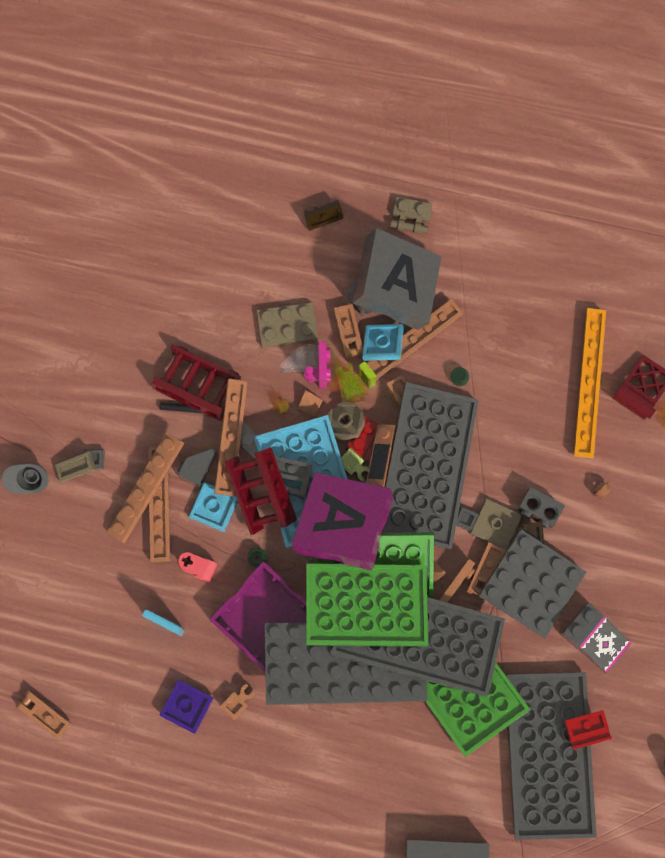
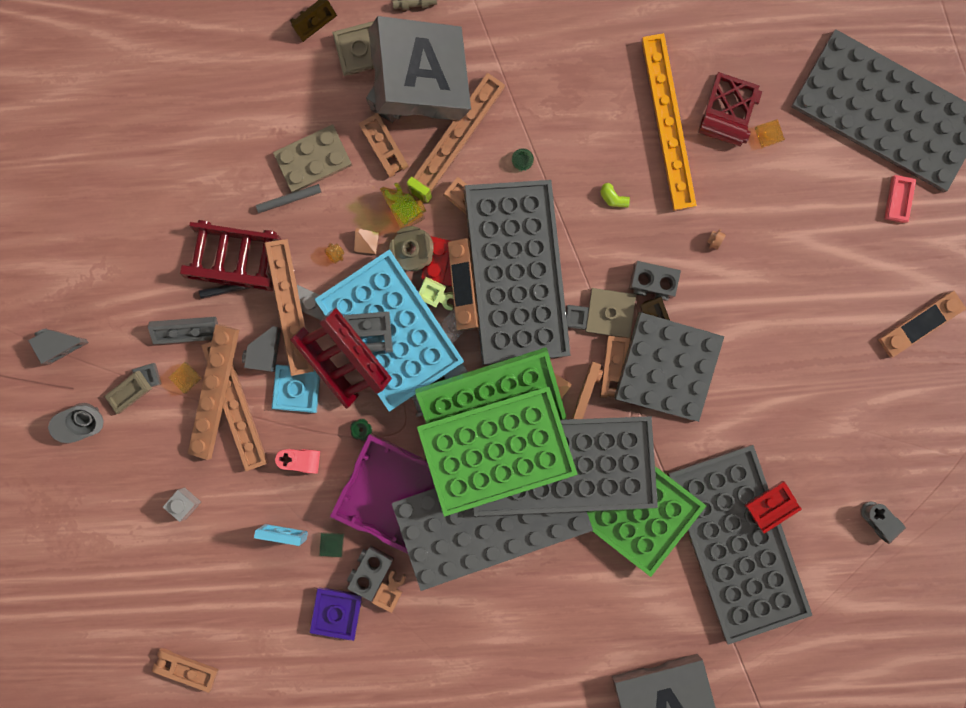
camera: 20 degrees left, 10 degrees up
clear slope [280,344,319,373] -> none
magenta tile [292,473,394,570] -> none
dark pink plate [304,342,331,388] -> none
medium azure tile [362,324,404,361] -> none
dark grey slope [560,603,631,674] -> none
none -> dark grey slope [28,328,89,365]
none -> dark grey plate [148,317,218,344]
none -> light grey brick [163,488,201,522]
none -> clear yellow plate [168,362,202,394]
none -> dark grey bar [256,184,322,213]
none -> clear green plate [319,532,344,557]
none -> dark tan plate [332,21,374,76]
none -> dark grey brick [347,546,394,601]
none -> lime arm [600,183,630,208]

